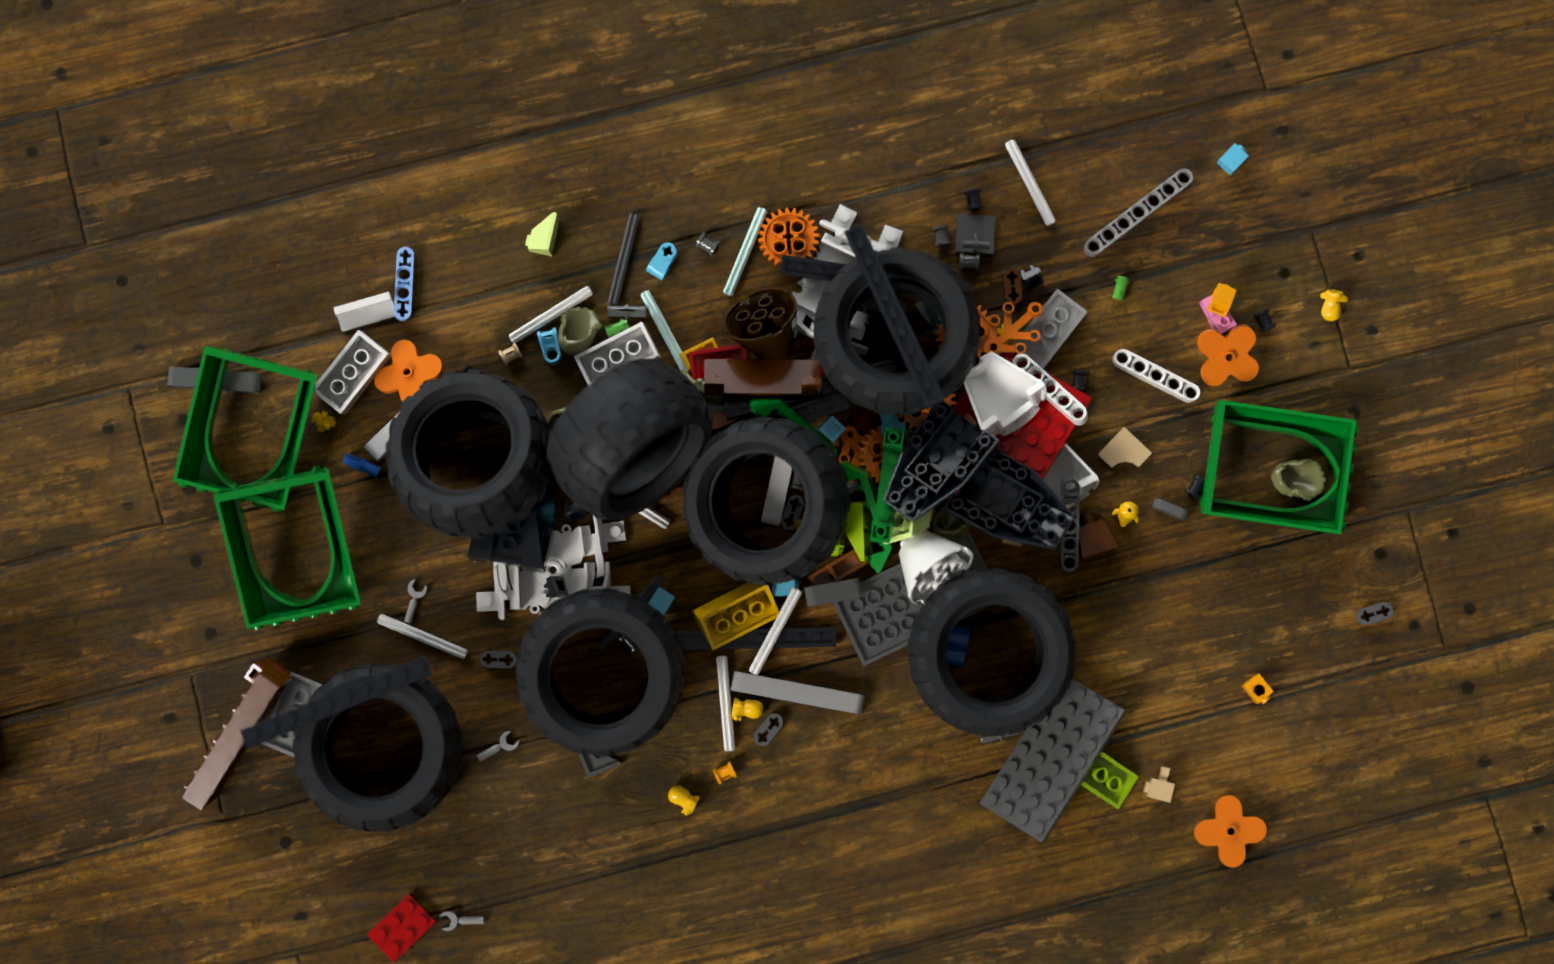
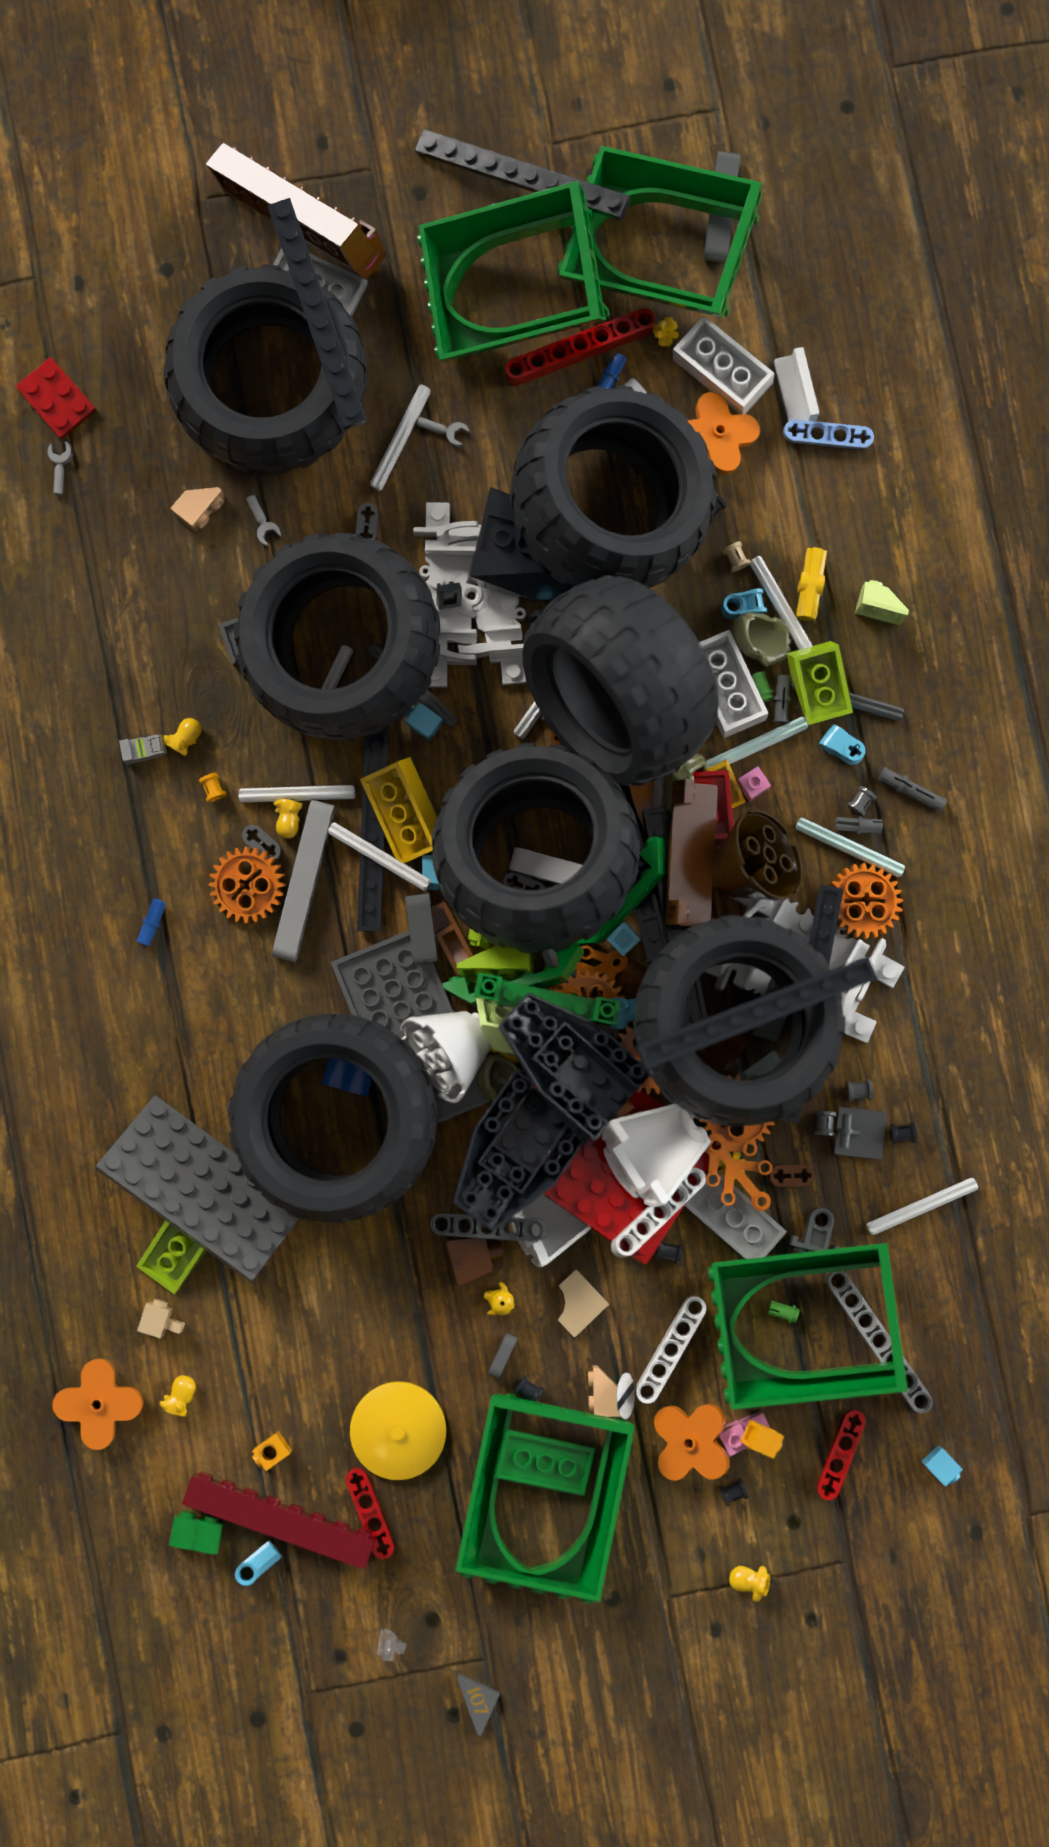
camera: 90 degrees right, 0 degrees up
black tile [1021,265,1044,291] -> none
olive piece [1271,459,1326,501] -> none
dark grey beam [1356,602,1393,625] -> none
none -> light grey leg [119,734,167,765]
none -> blue axle [136,899,166,946]
none -> yellow animal [160,1375,196,1416]
none -> green brick [169,1510,224,1554]
none -> light nougat slope [170,487,225,532]
none -> dark red brick [182,1471,377,1570]
none -> orange gear [208,846,286,923]
none -> medium azure piece [235,1540,282,1585]
none -> white axle [321,645,353,690]
none -> red beam [346,1467,395,1559]
none -> yellow dish [350,1381,446,1480]
none -> clear tile [377,1629,406,1661]
none -> black plate [415,129,631,221]
none -> dark grey tile [457,1673,500,1736]
none -> green tile [492,1428,596,1496]
none -> red beam [505,308,655,386]
none -> light nougat slope [588,1365,621,1417]
none -> white sticker [617,1373,635,1419]
none -> green panel [708,1243,907,1410]
none -> bright pink brick [737,766,771,802]
none -> lime slope [786,641,853,725]
none -> dark grey pin [789,1207,841,1253]
none -> yellow piece [796,547,827,621]
none -> red beam [816,1409,866,1500]
none -> dark grey axle [834,816,883,835]
none -> dark grey pin [878,767,947,813]

